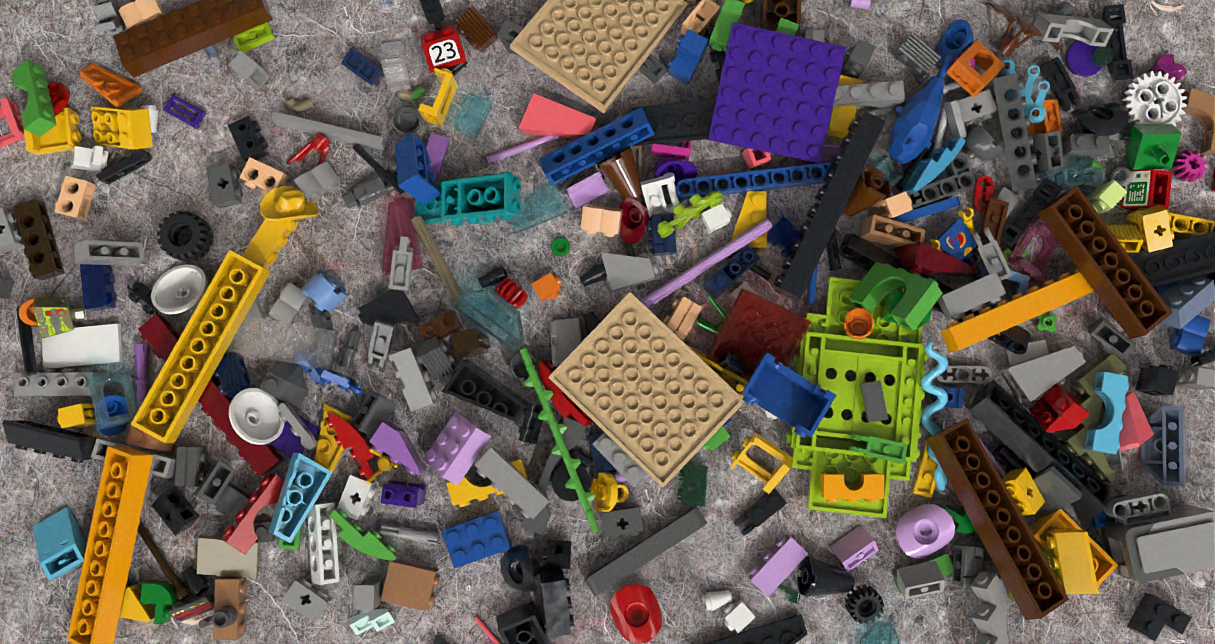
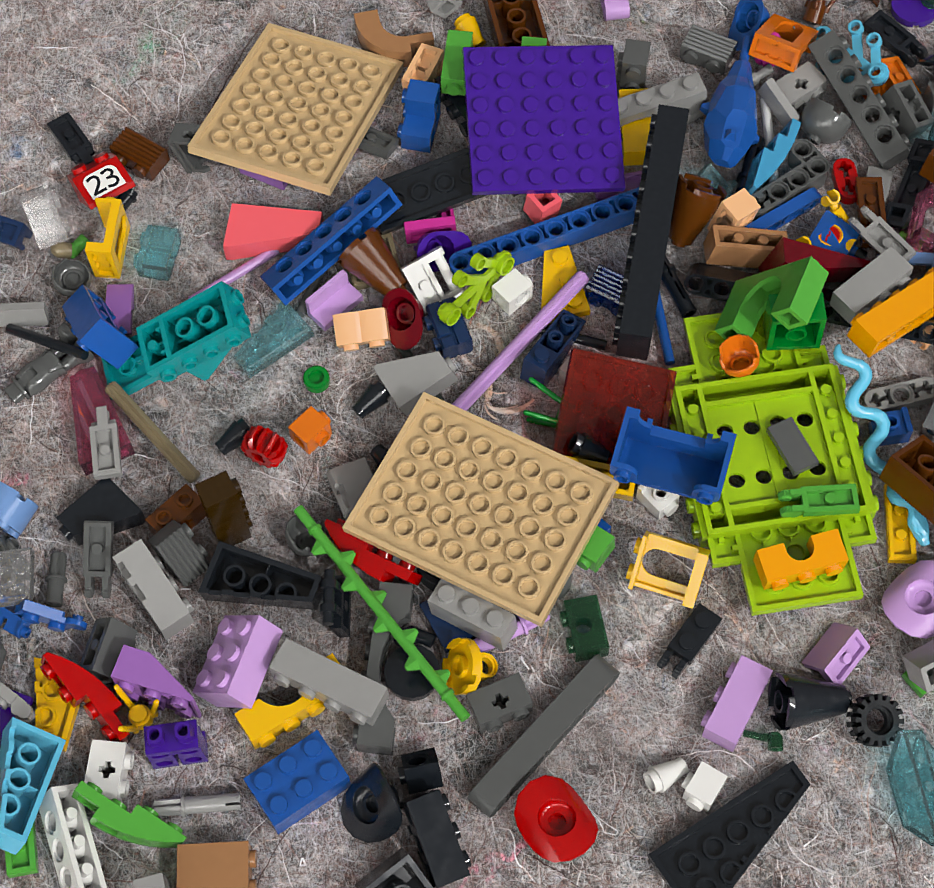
camera: 15 degrees left, 20 degrees down
clear light blue wedge [454,289,524,353] -> none
light nougat brick [663,296,702,341] -> none

